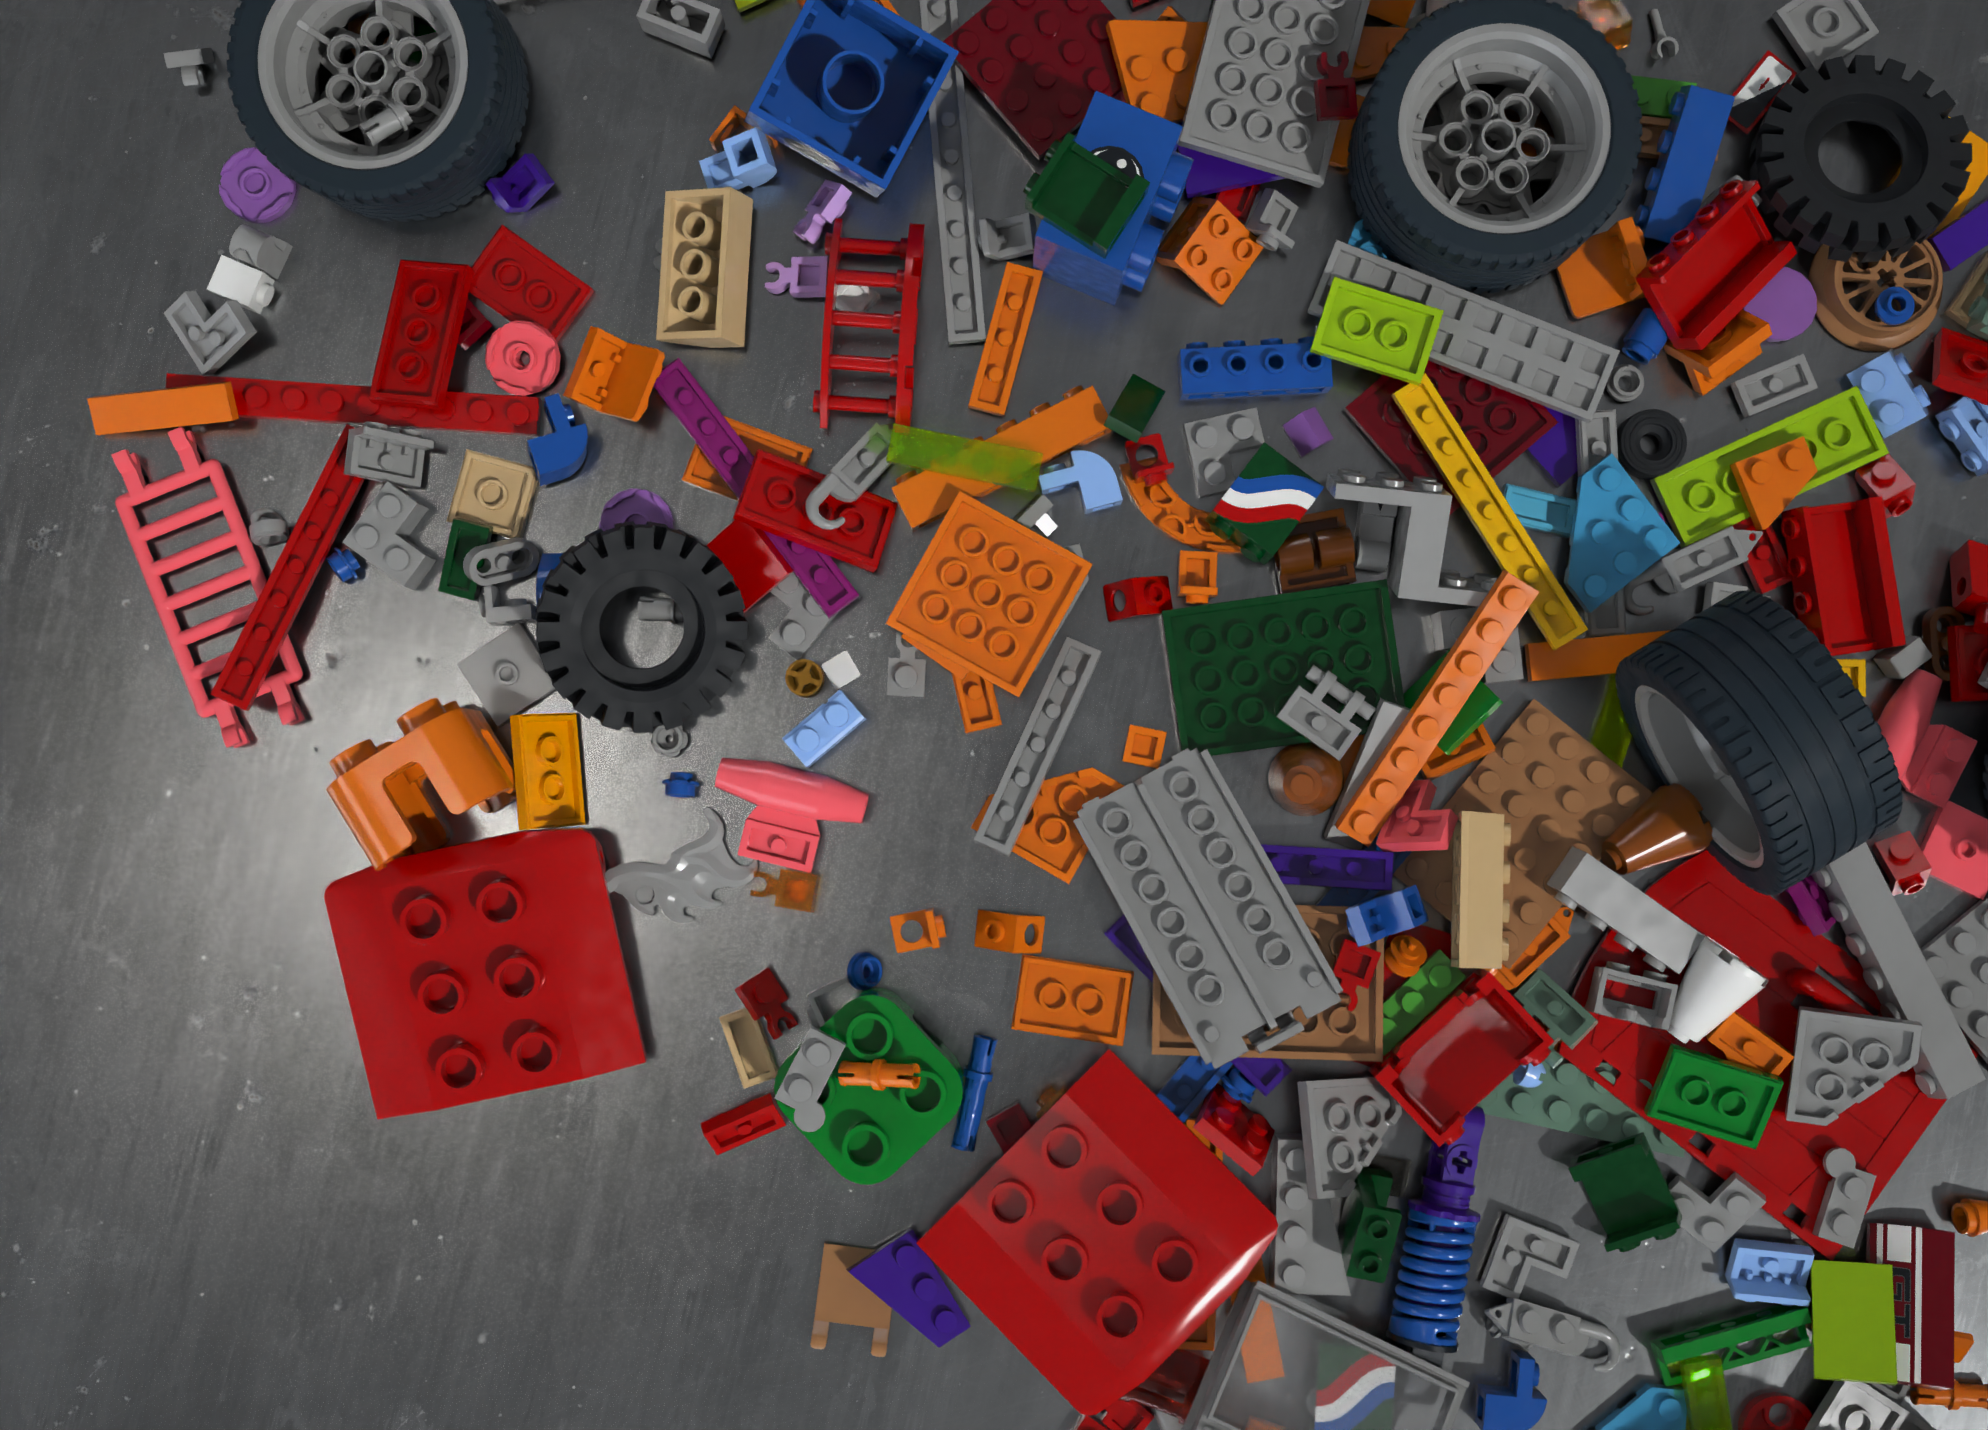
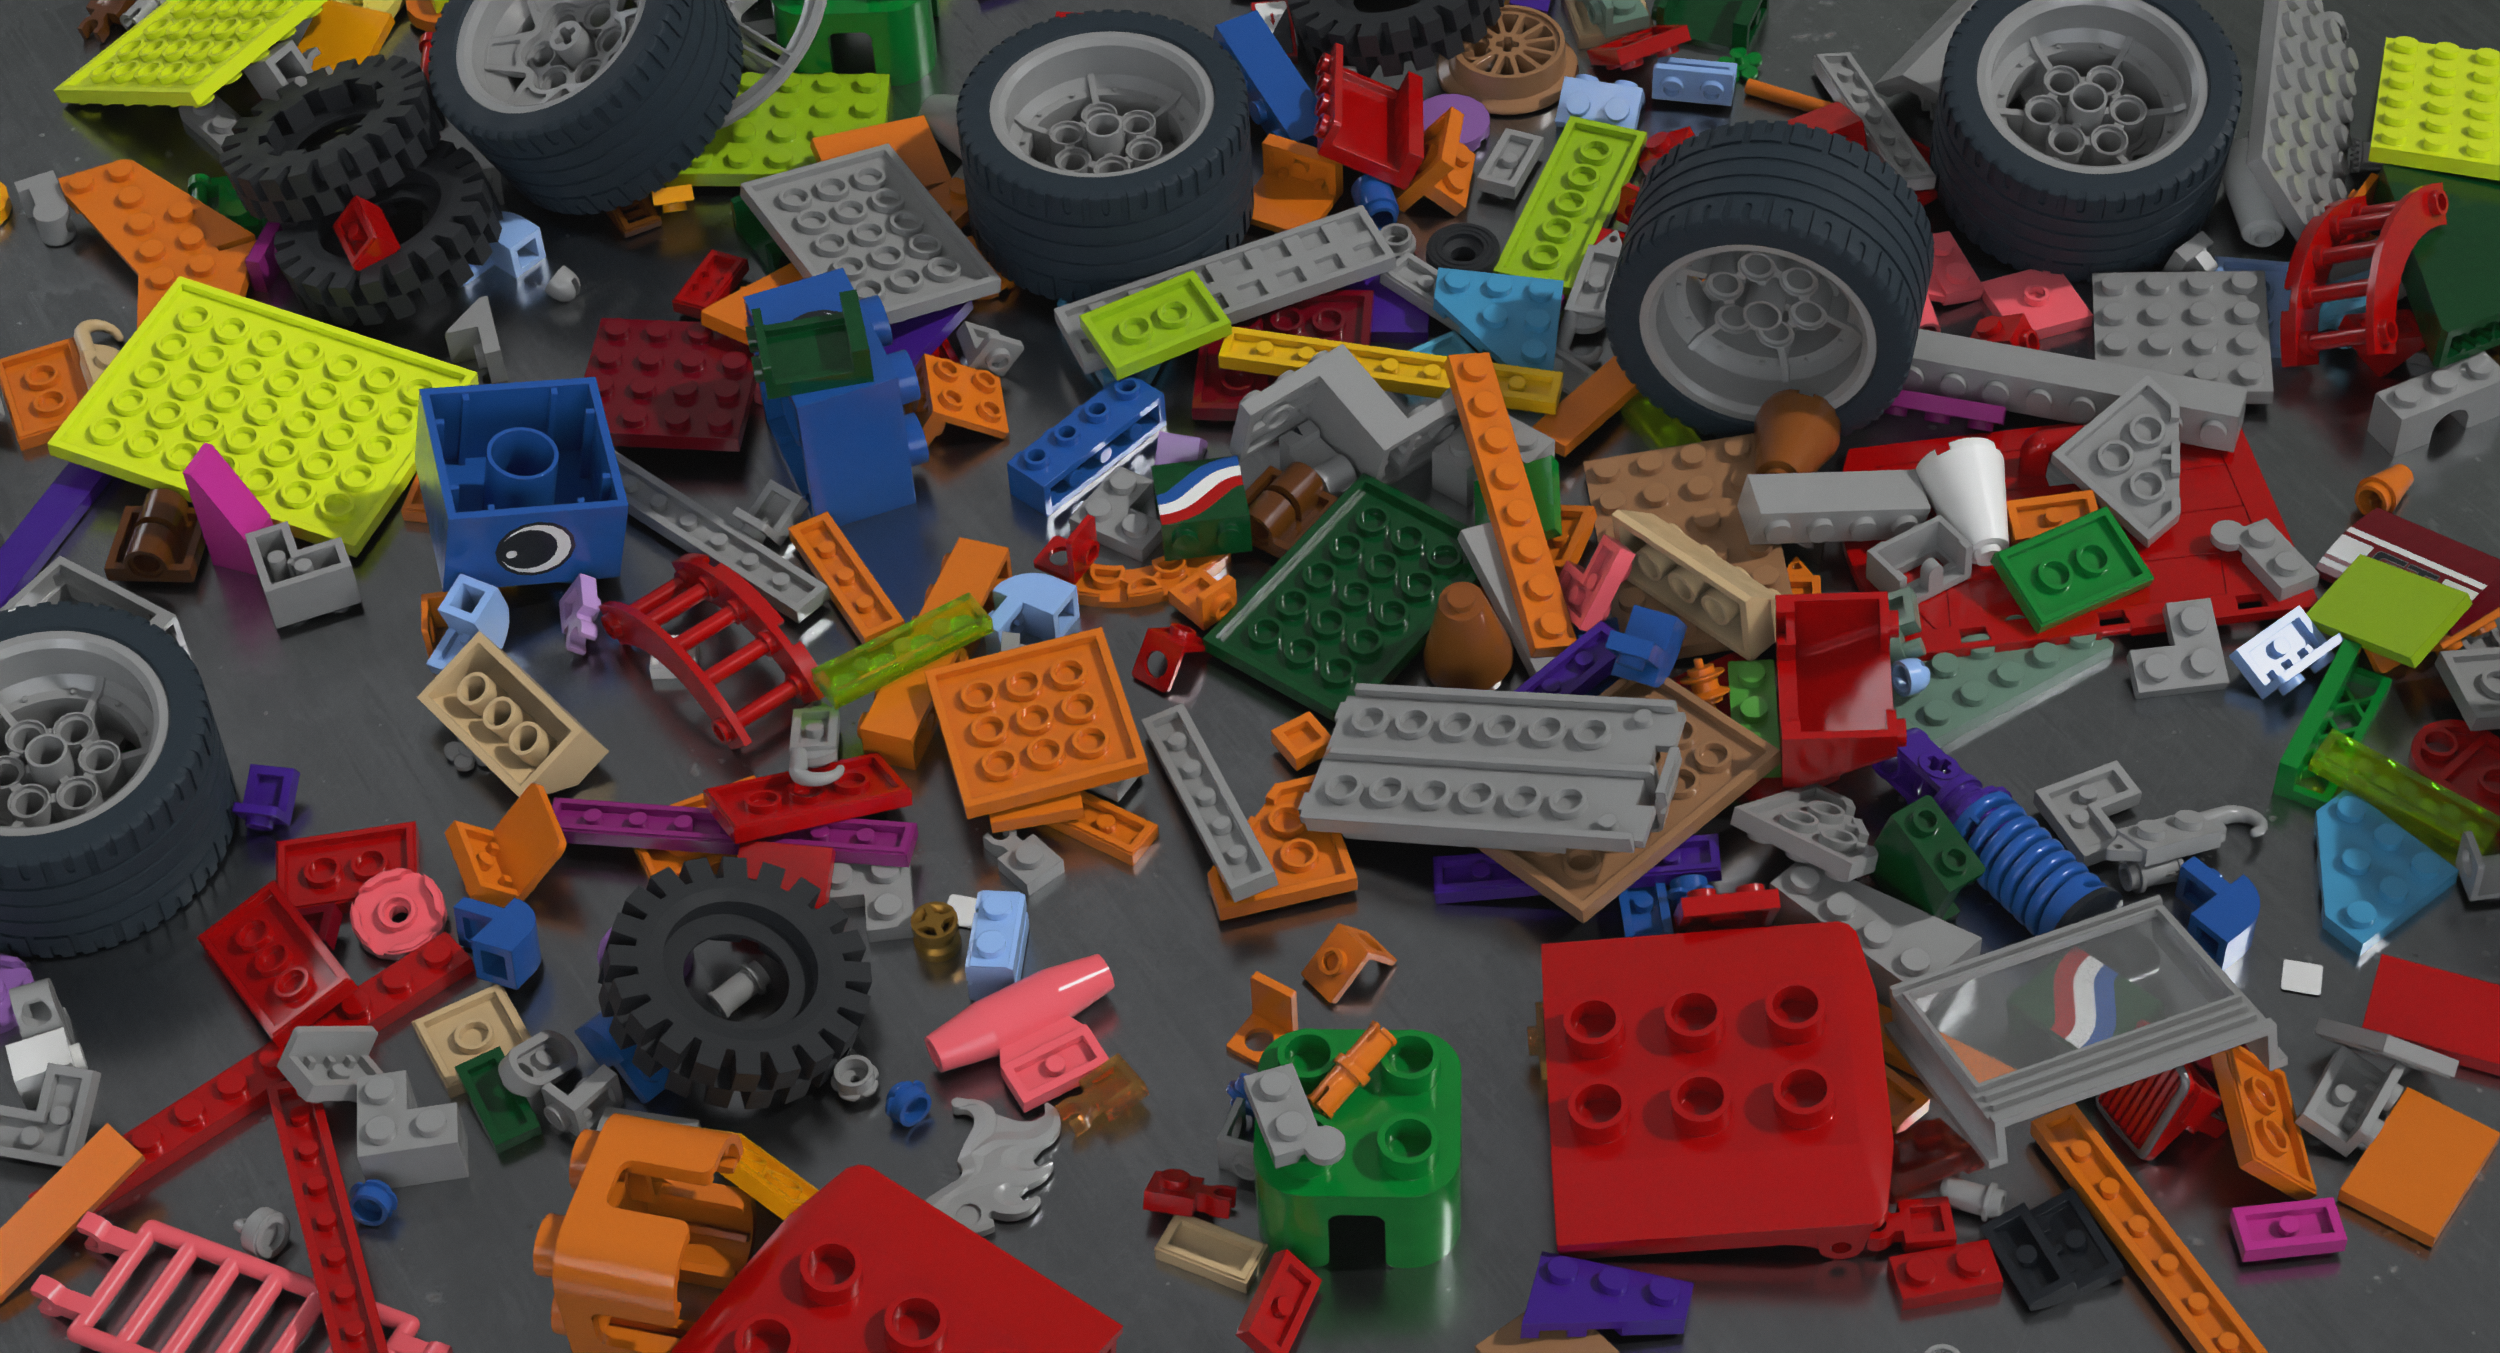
camera: 40 degrees left, 40 degrees down
light grey pin [358,101,412,147] -> none
lavender plate [765,256,829,298] -> none
blue pin [951,1034,998,1152] -> none
dark red plate [986,1101,1032,1154] -> none
orange tile [1011,953,1134,1046] -> none
dark green tile [1104,374,1166,443] -> none
light grey plate [1276,665,1376,761] -> none
dark red plate [1314,51,1358,121] -> none
red plate [1332,939,1381,1012] -> none
dark green panel [1568,1132,1682,1252] -> none
orange wing [1730,436,1818,531] -> none
blue plate [1875,287,1915,325] -> none

